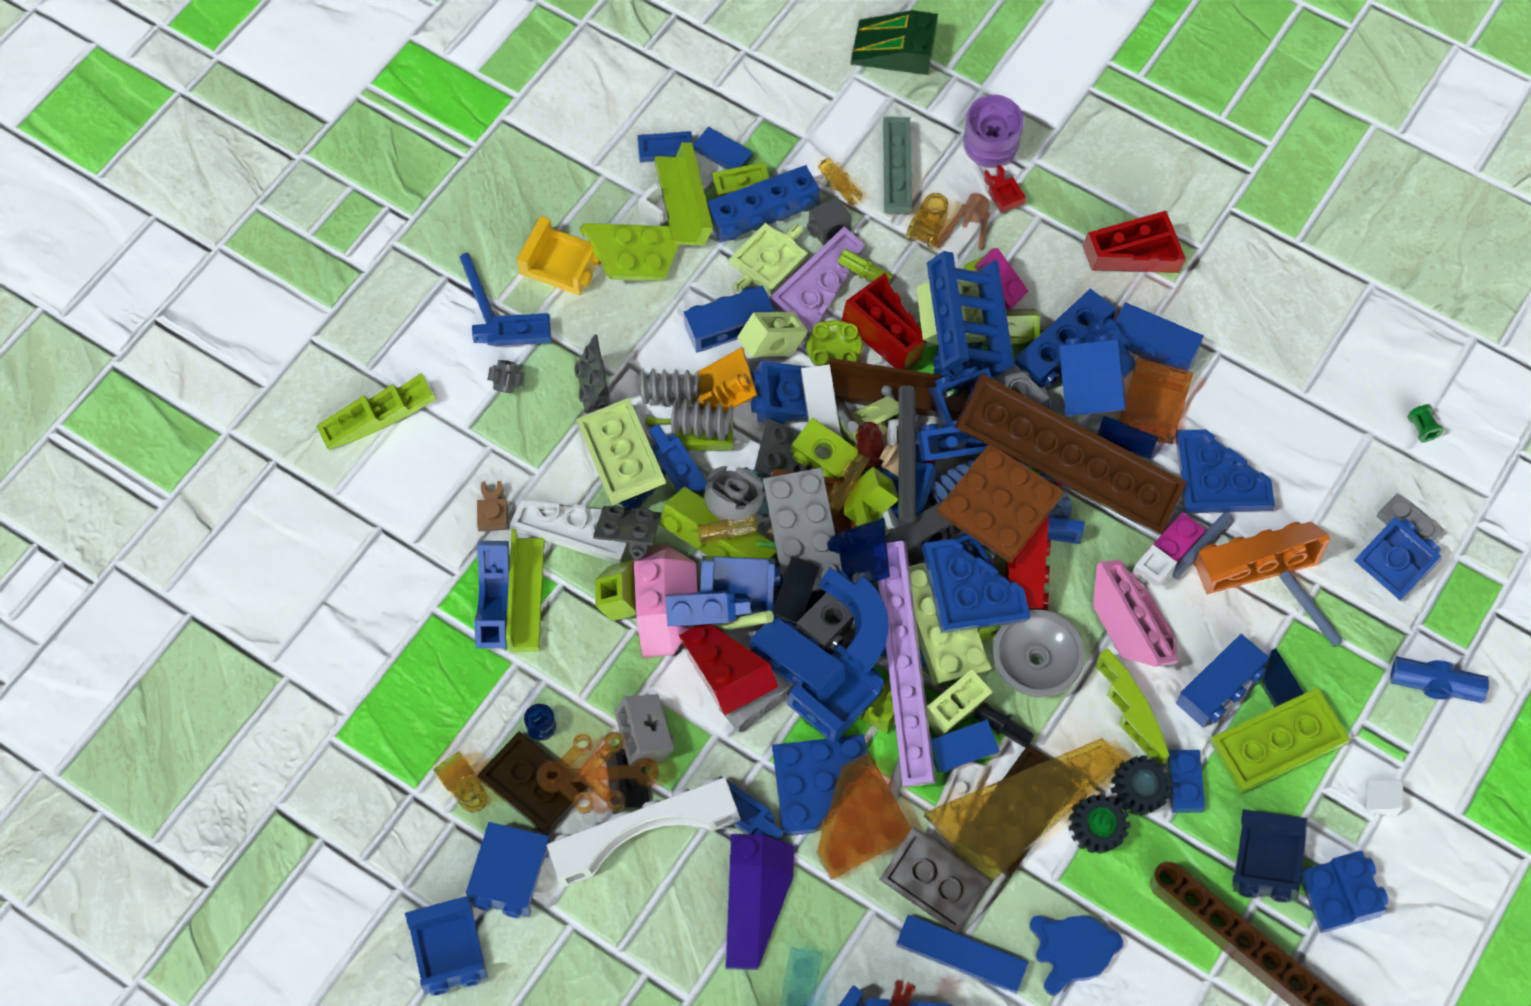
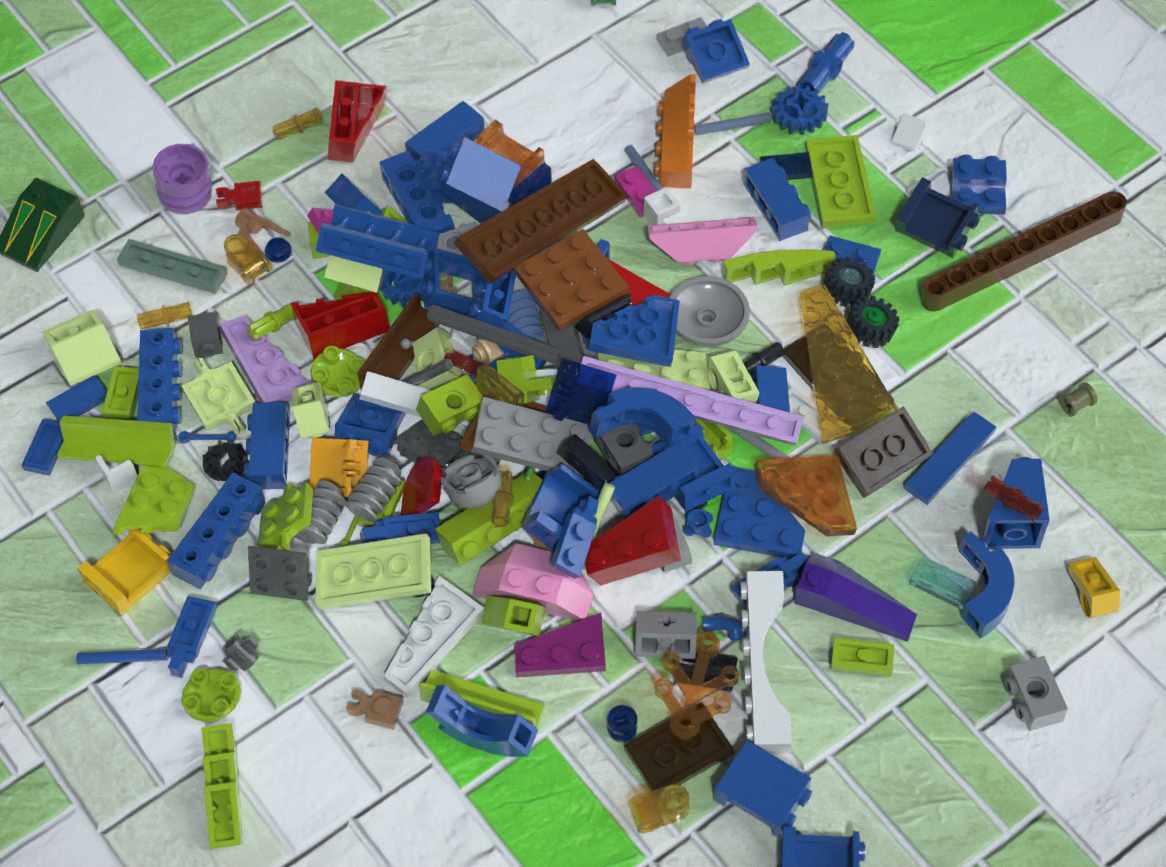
camera: 70 degrees left, 5 degrees down
dark grey hinge [593,505,661,559] -> none
blue tile [1029,916,1123,996] -> none
blue plate [1175,429,1275,513] -> none
none -> yellowish green slope [42,309,121,386]
none -> blue brick [167,473,265,590]
none -> blue hinge [178,431,237,444]
none -> lime dish [181,668,241,722]
none -> black gear [202,440,248,481]
none -> lime plate [257,482,314,551]
none -> clear blue plate [265,237,292,263]
none -> clear yellow axle [272,107,323,140]
none -> blue hinge [324,173,383,215]
none -> red tile [400,457,442,516]
none -> magenta wing [514,613,606,678]
none -> black slope [576,294,632,339]
none -> blue plate [683,509,713,538]
none -> blue arm [701,615,744,641]
none -> blue gear [772,84,828,135]
none -> lime plate [831,637,894,677]

